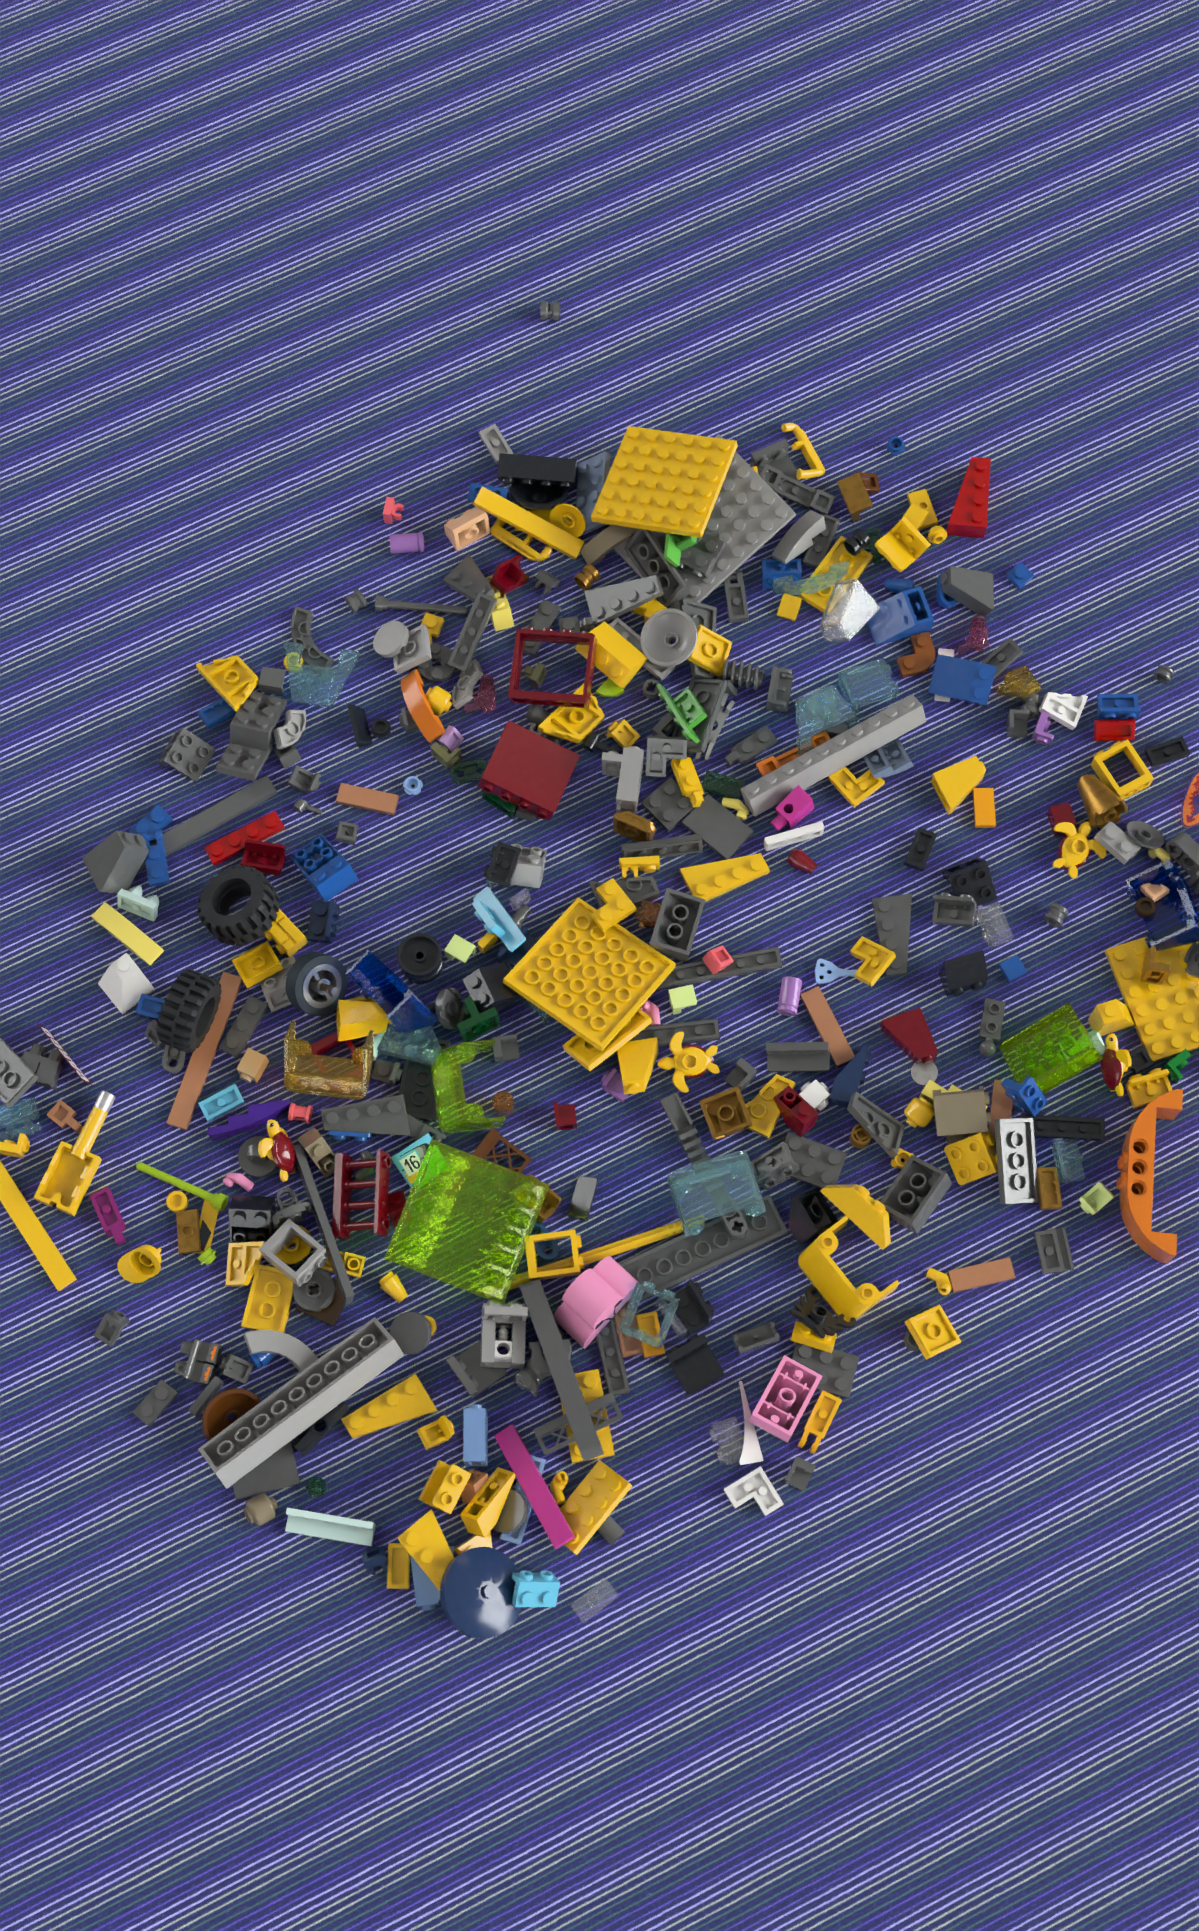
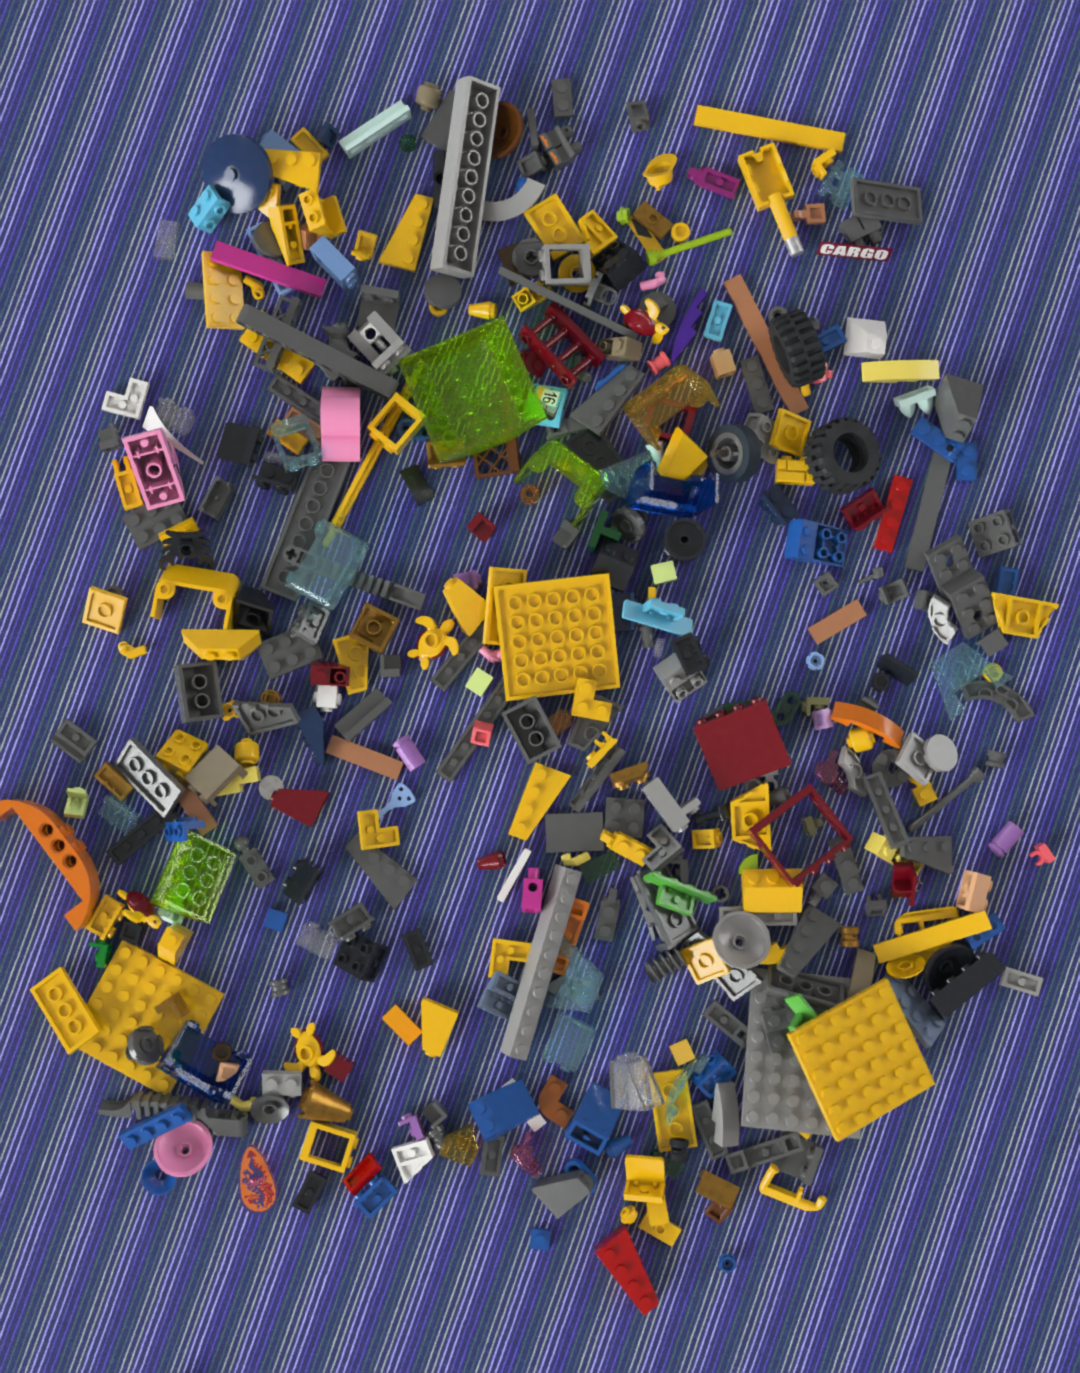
camera: 130 degrees right, 15 degrees up
dark grey bracket [371,1058,403,1087] -> none
dark grey hinge [766,666,794,713] -> none
nougat tile [947,1257,1016,1293] -> none
dark grey bush [1154,665,1174,684] -> none

